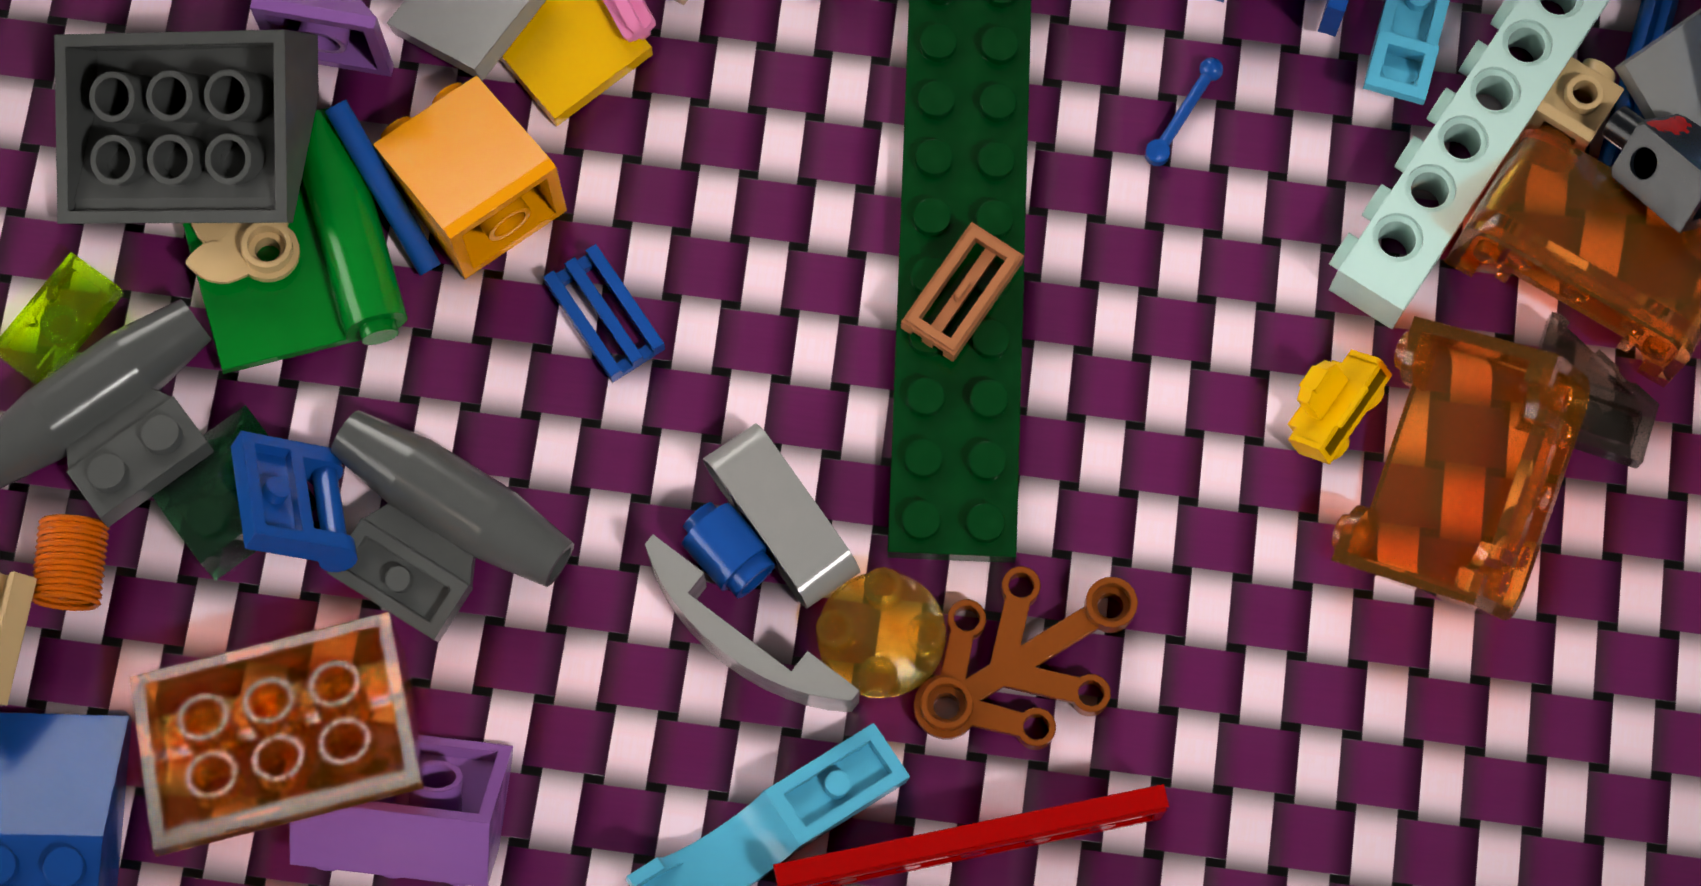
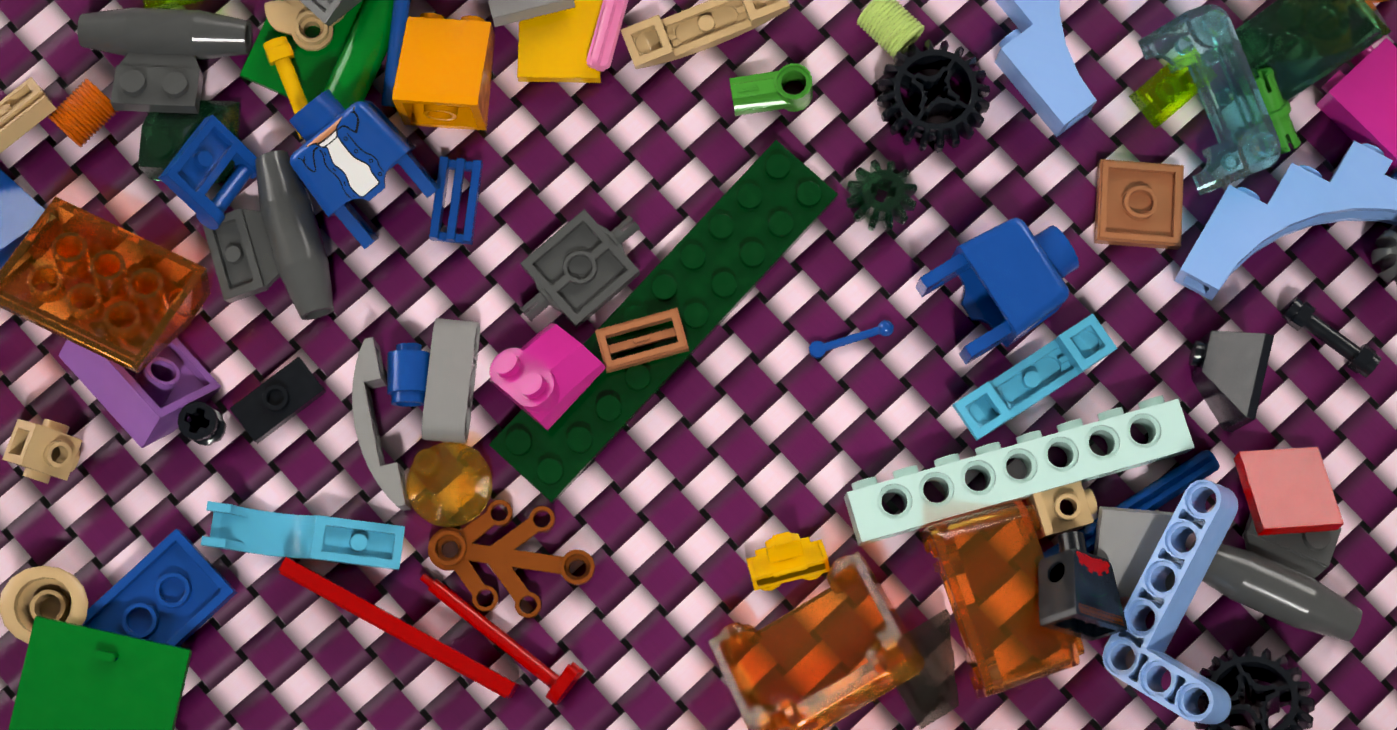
camera: 40 degrees right, 5 degrees up
none -> black bush [177,401,226,446]
none -> black plate [230,357,326,444]
none -> yellow bar [263,36,308,139]
none -> blue piece [289,89,440,249]
none -> red piece [420,573,585,706]
none -> dark pink slope [489,323,606,431]
none -> dark grey plate [520,209,640,329]

